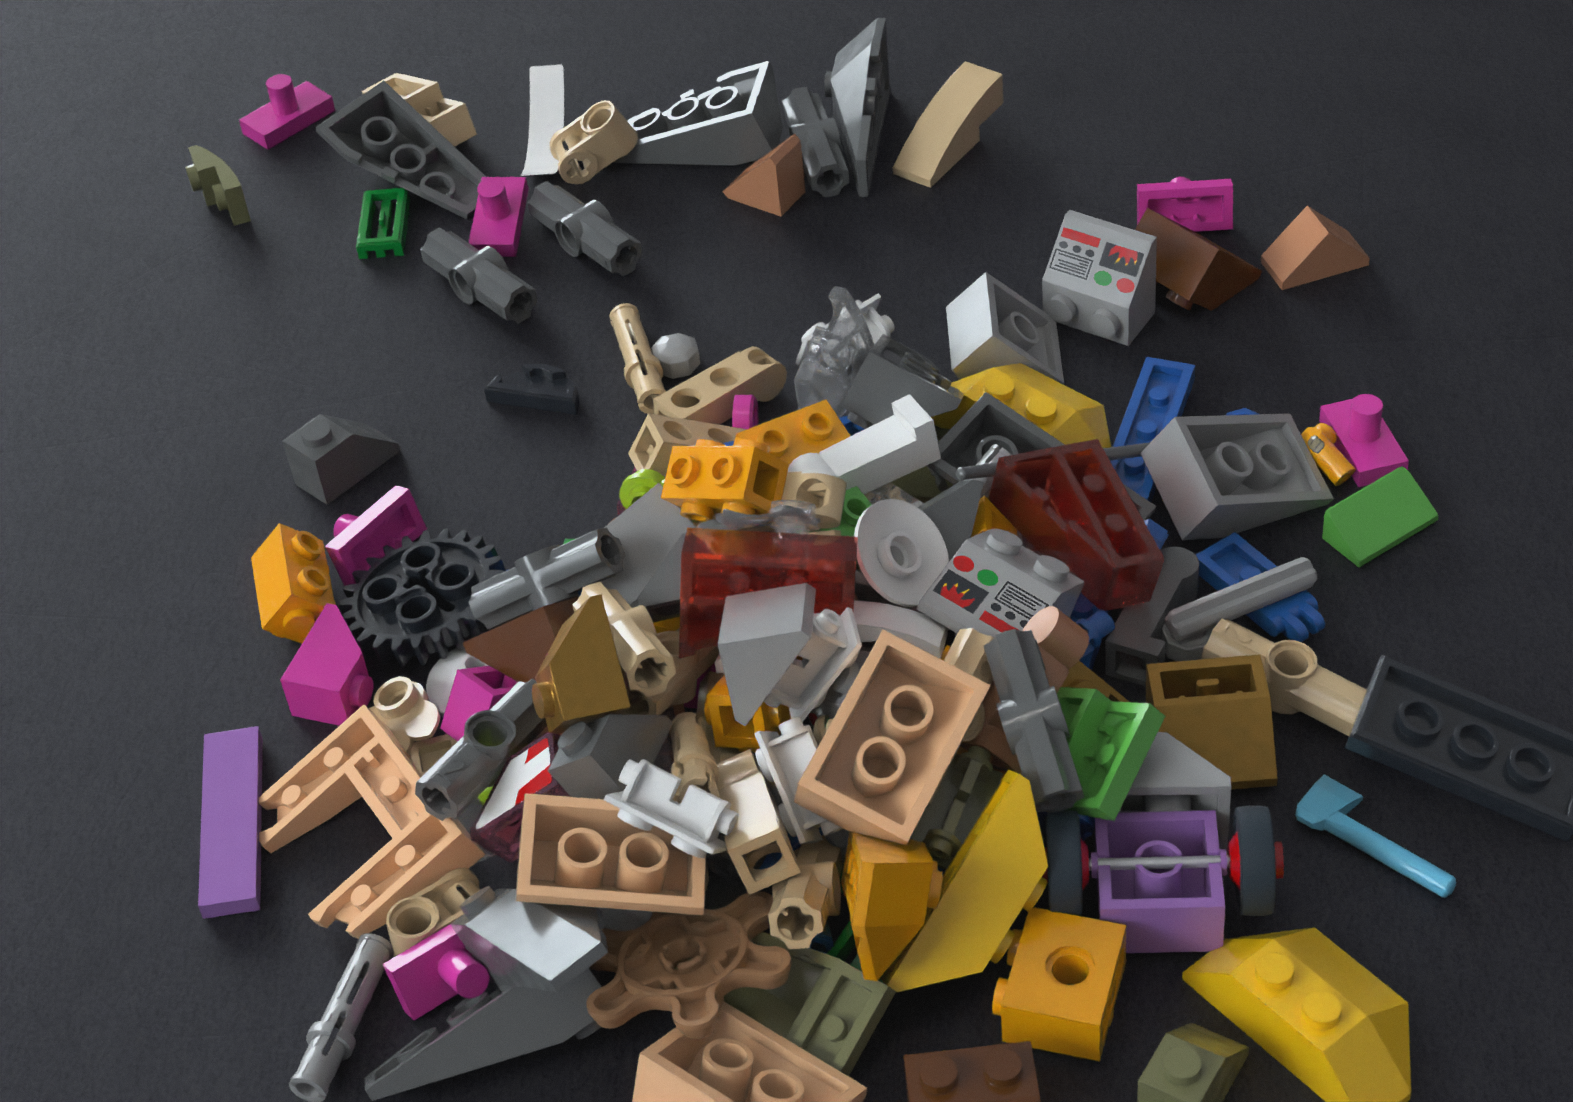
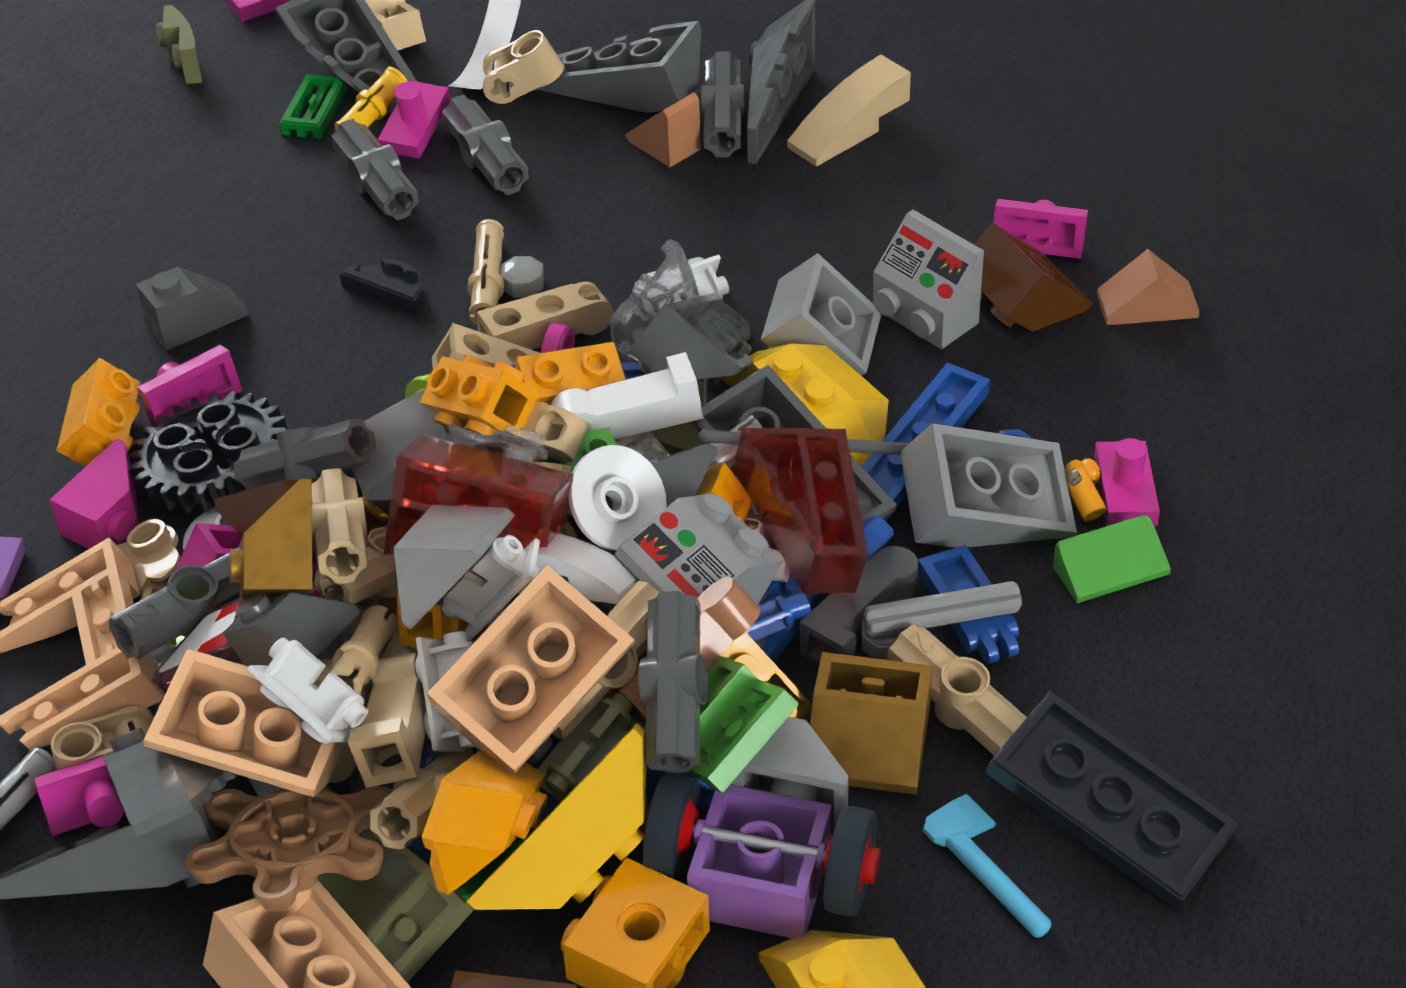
camera: 10 degrees right, 0 degrees up
none -> yellow pin [335,67,407,131]

